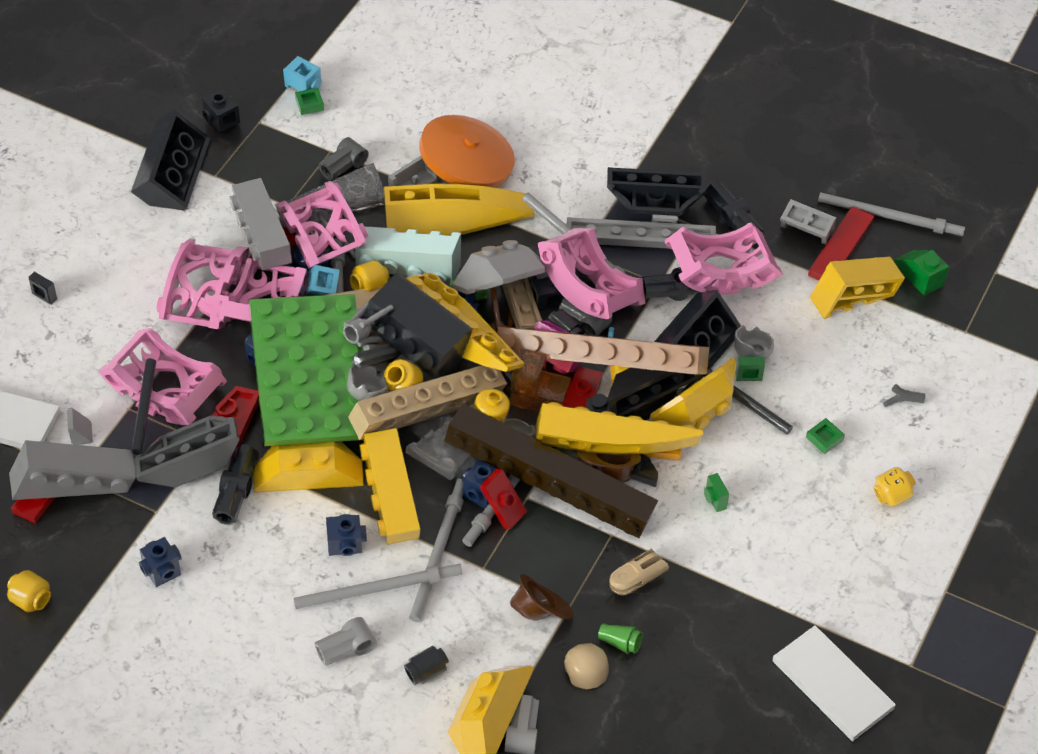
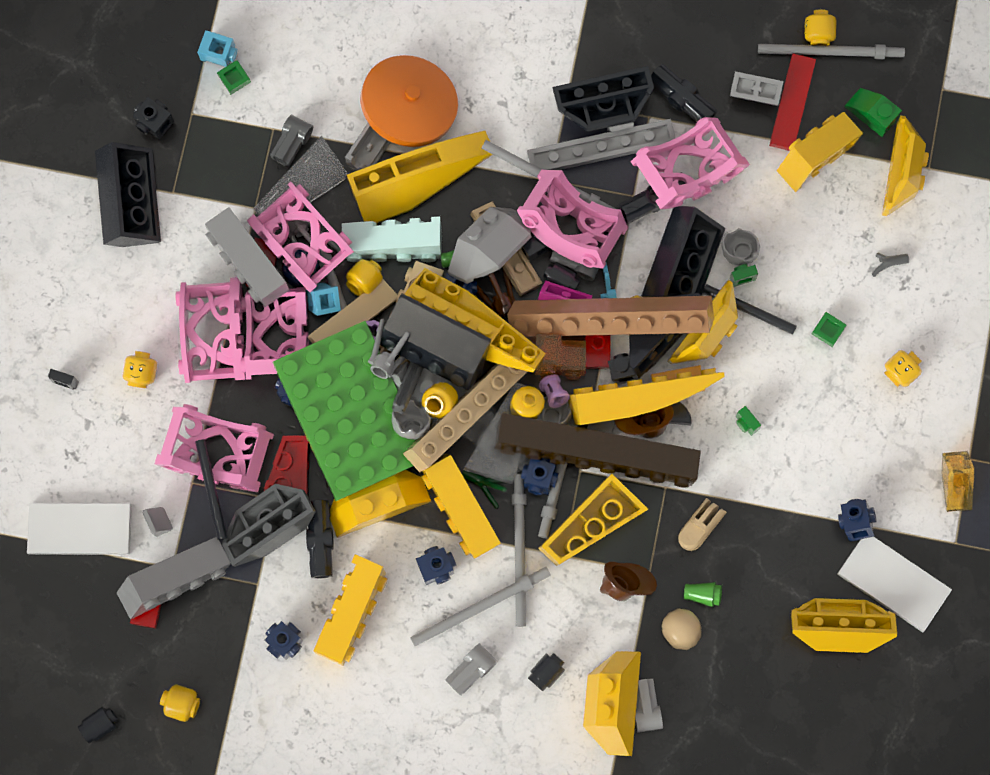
camera: 10 degrees left, 25 degrees up
red plate [479,469,527,529] -> none
none -> yellow head [123,351,157,388]
none -> yellow wedge [313,554,388,666]
none -> dark green plant [462,469,514,509]
none -> yellow wedge [538,474,648,566]
none -> lavender bush [539,374,569,408]
none -> yellow wedge [791,598,897,653]
none -> yellow head [805,10,837,46]
none -> dark blue brick [838,499,877,541]
none -> yellow wedge [882,115,929,216]
none -> clear yellow slope [941,451,974,512]

